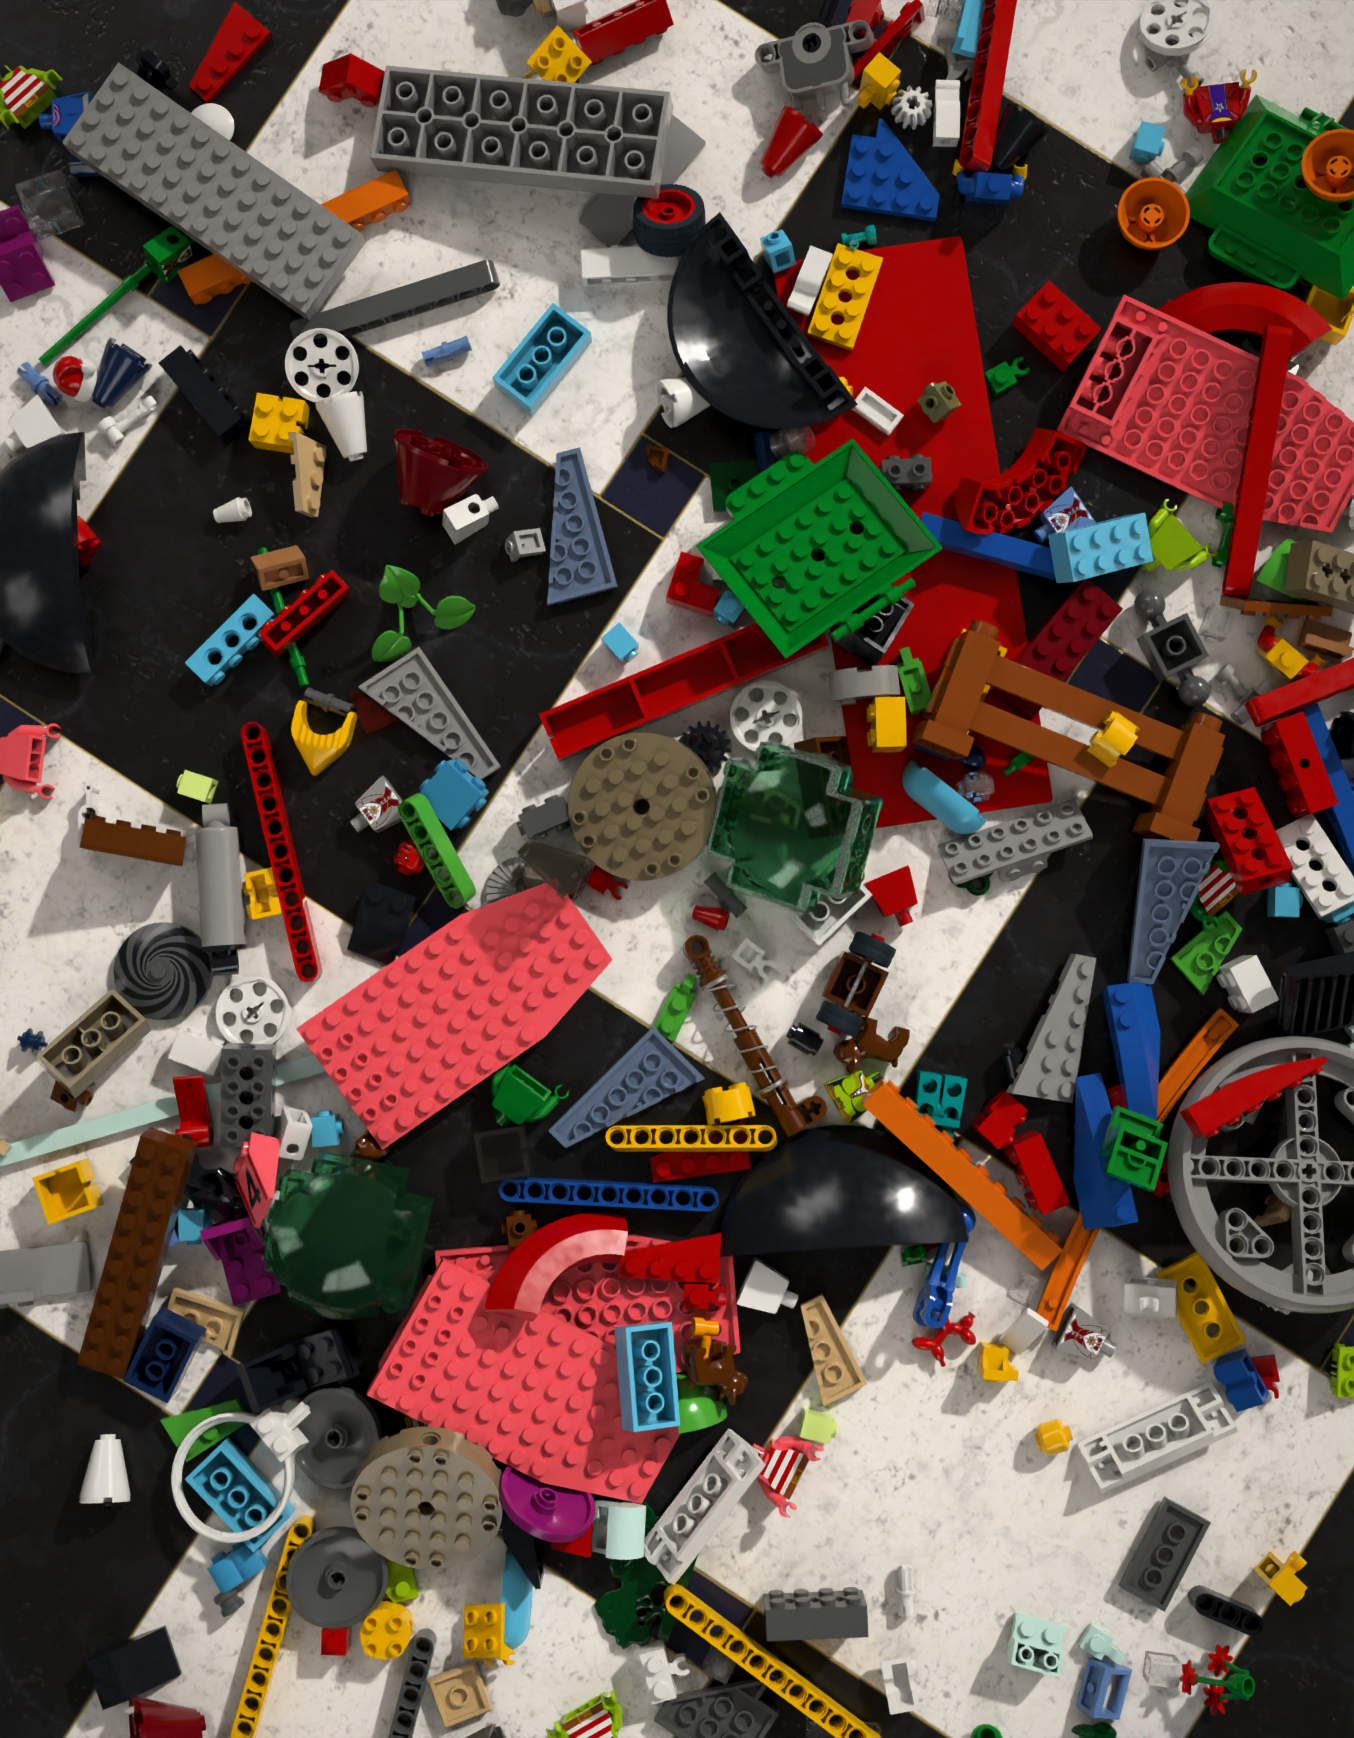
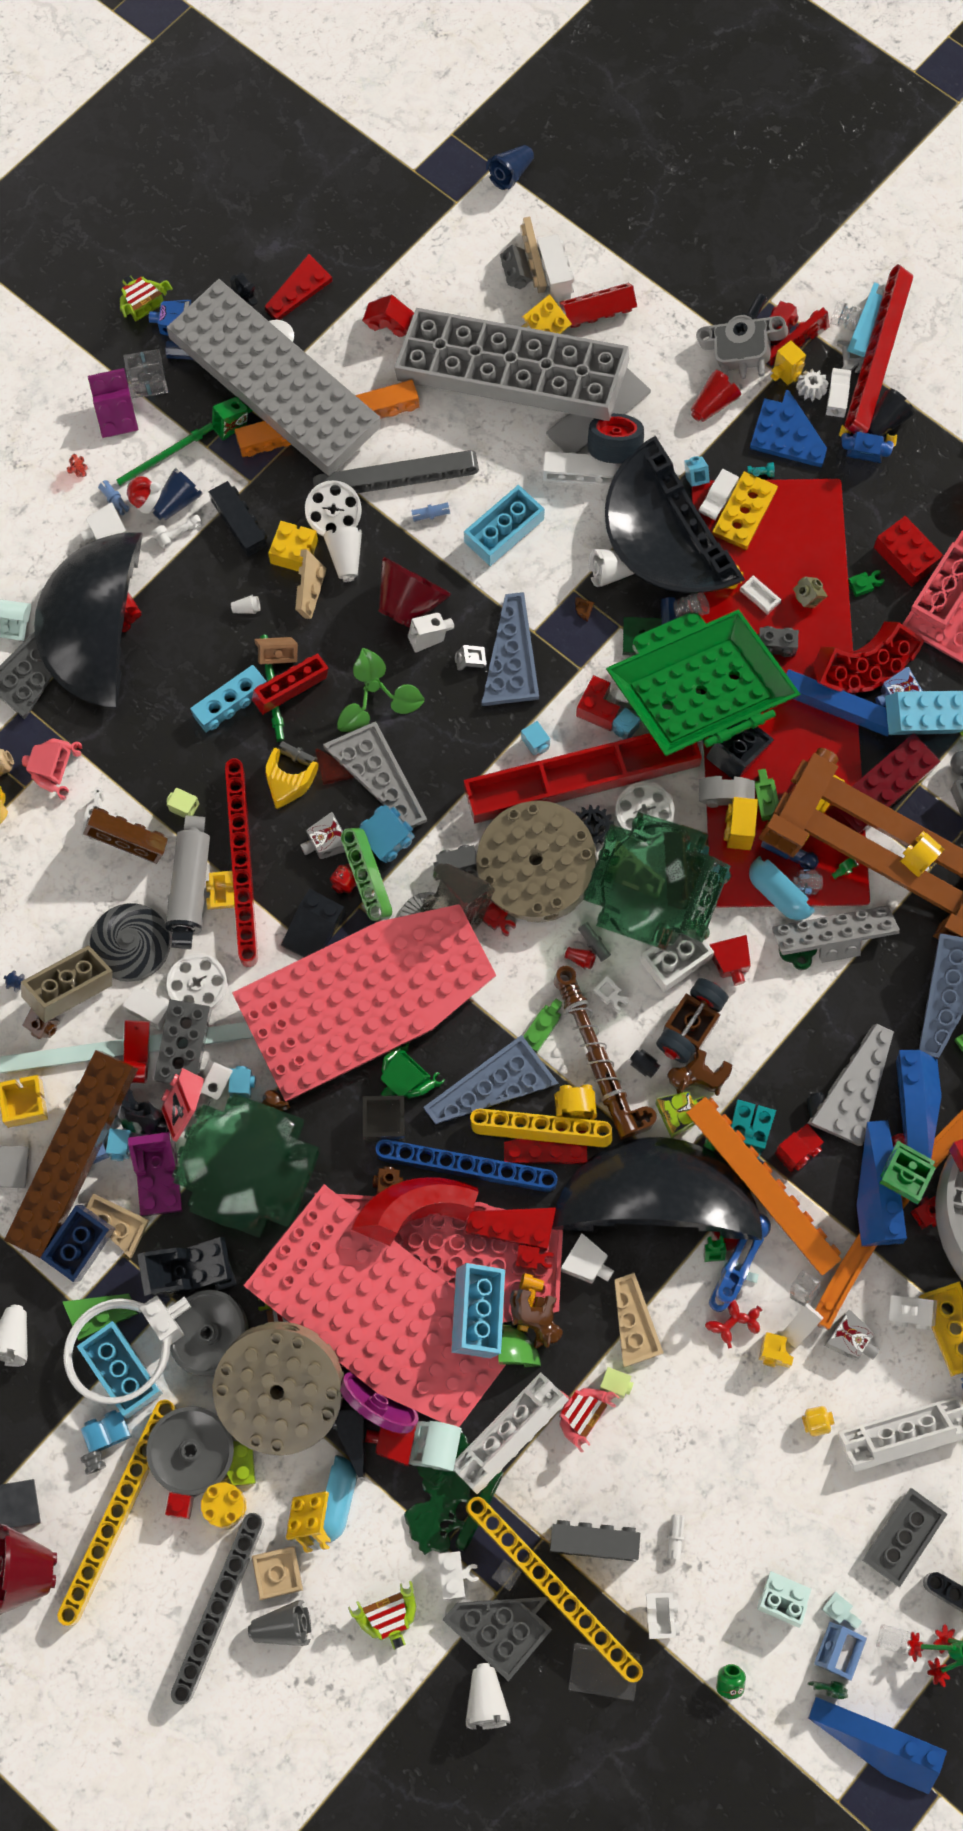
camera: 10 degrees right, 15 degrees down
red brick [1004,1130,1071,1215] -> none

